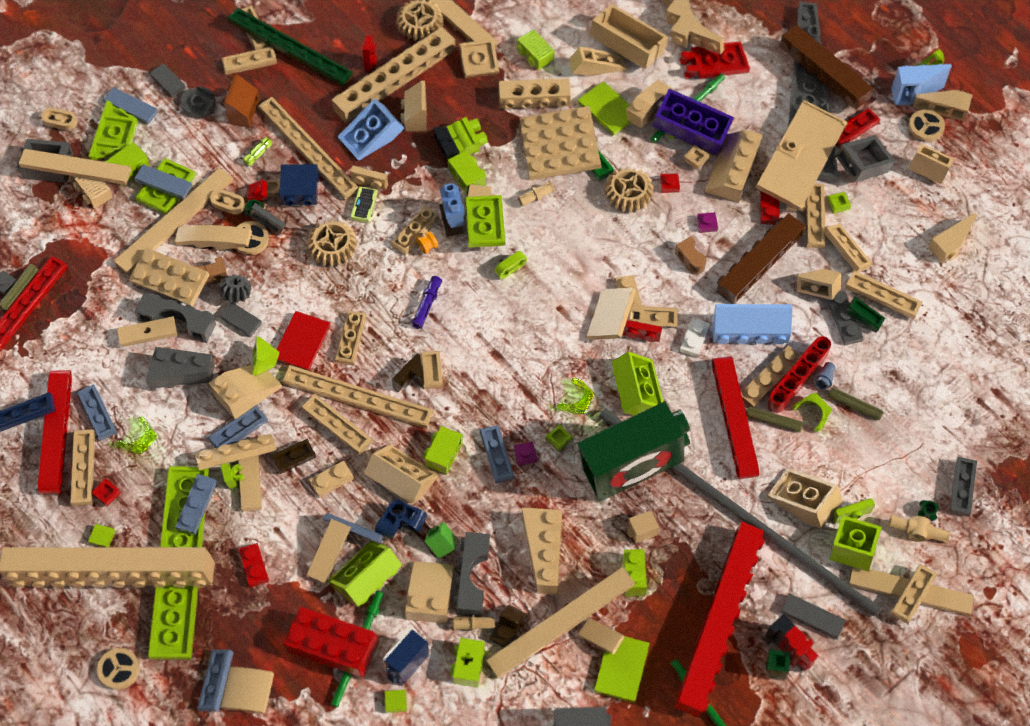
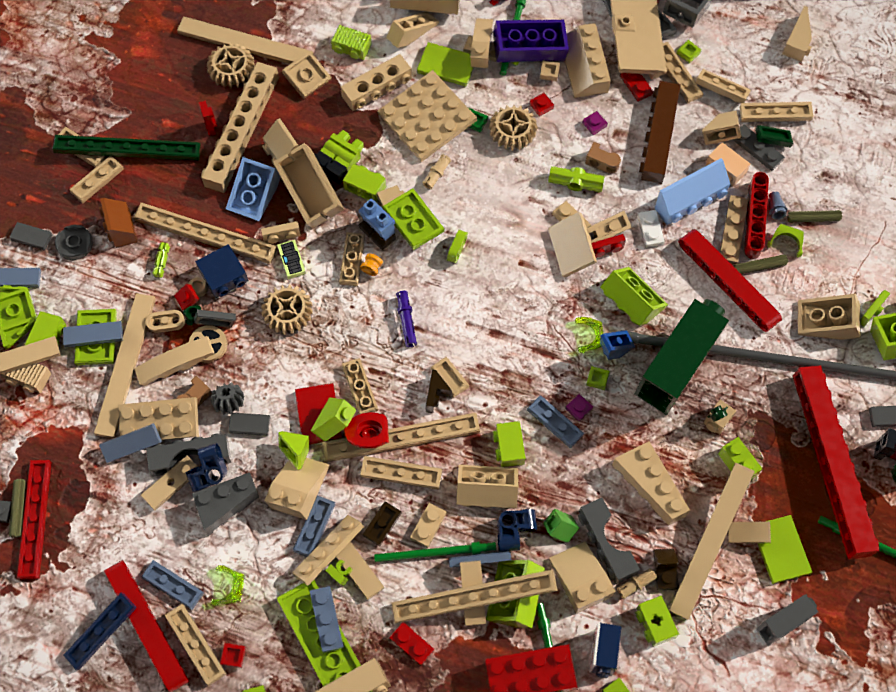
camera: 30 degrees left, 5 degrees up
none -> sand blue tile [99,423,162,463]
none -> dark blue piece [186,443,227,492]
none -> tan piece [273,143,345,228]
none -> lime slope [311,397,356,441]
none -> red hat [344,412,389,449]
none -> green bar [374,542,496,562]
none -> tan tile [392,570,558,623]
none -> lime piece [548,166,605,193]
none -> blue slope [600,330,635,360]
none -> light nougat brick [705,143,750,187]
none -> dark green plate [707,405,728,422]

